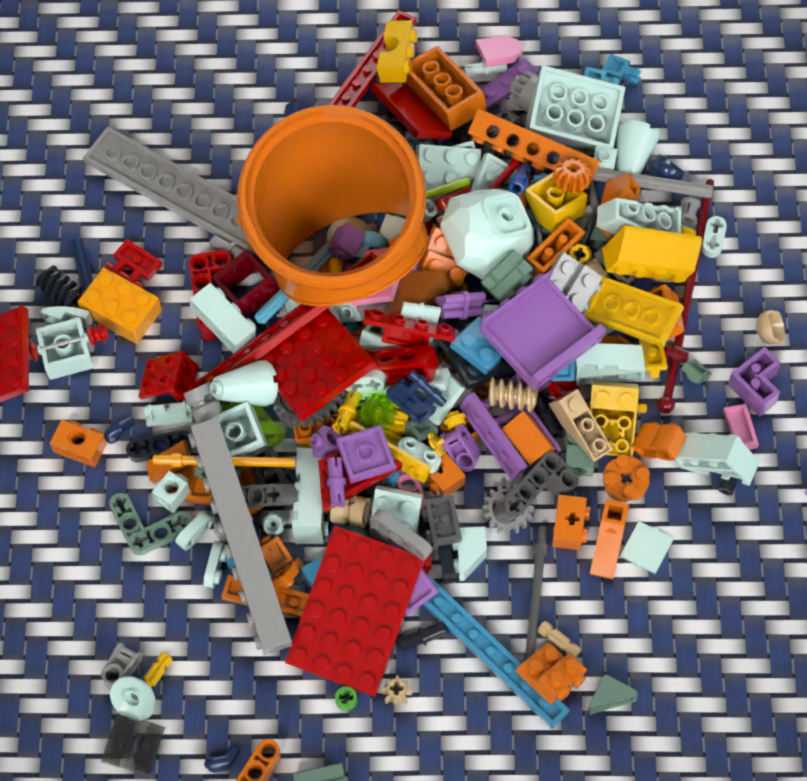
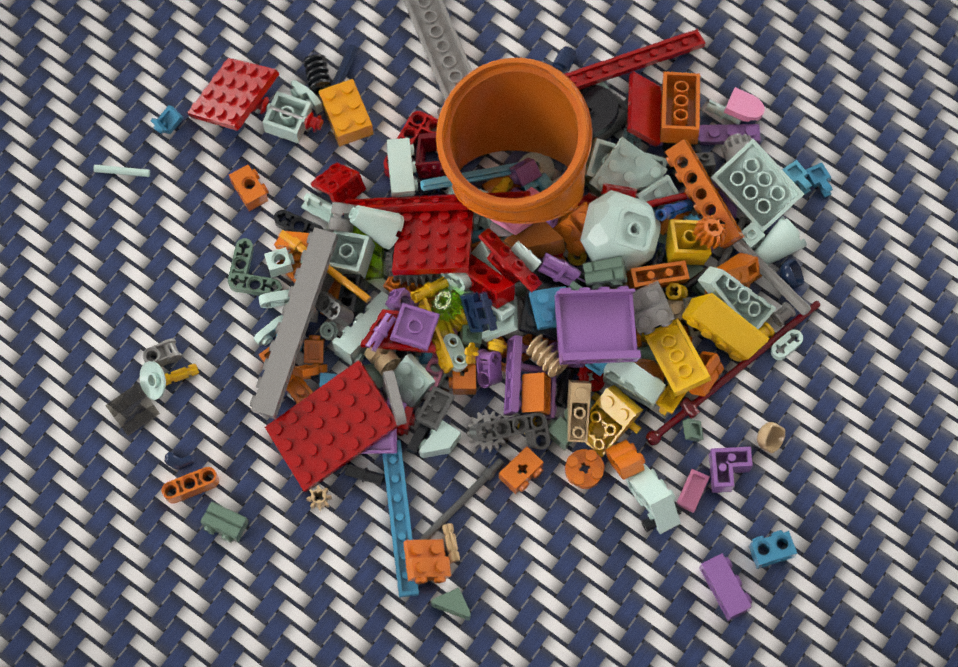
camera: 35 degrees right, 5 degrees up
red plate [104,239,162,289] -> none
dark blue arm [104,416,135,444] -> none
bright green bush [335,687,357,711] -> none
yellow arch [377,20,418,83] -> none
light aqua bush [423,199,437,222] -> none
lime bar [426,177,470,199] -> none
orange slope [590,499,629,580] -> none
light aqua piece [620,521,674,574] -> none

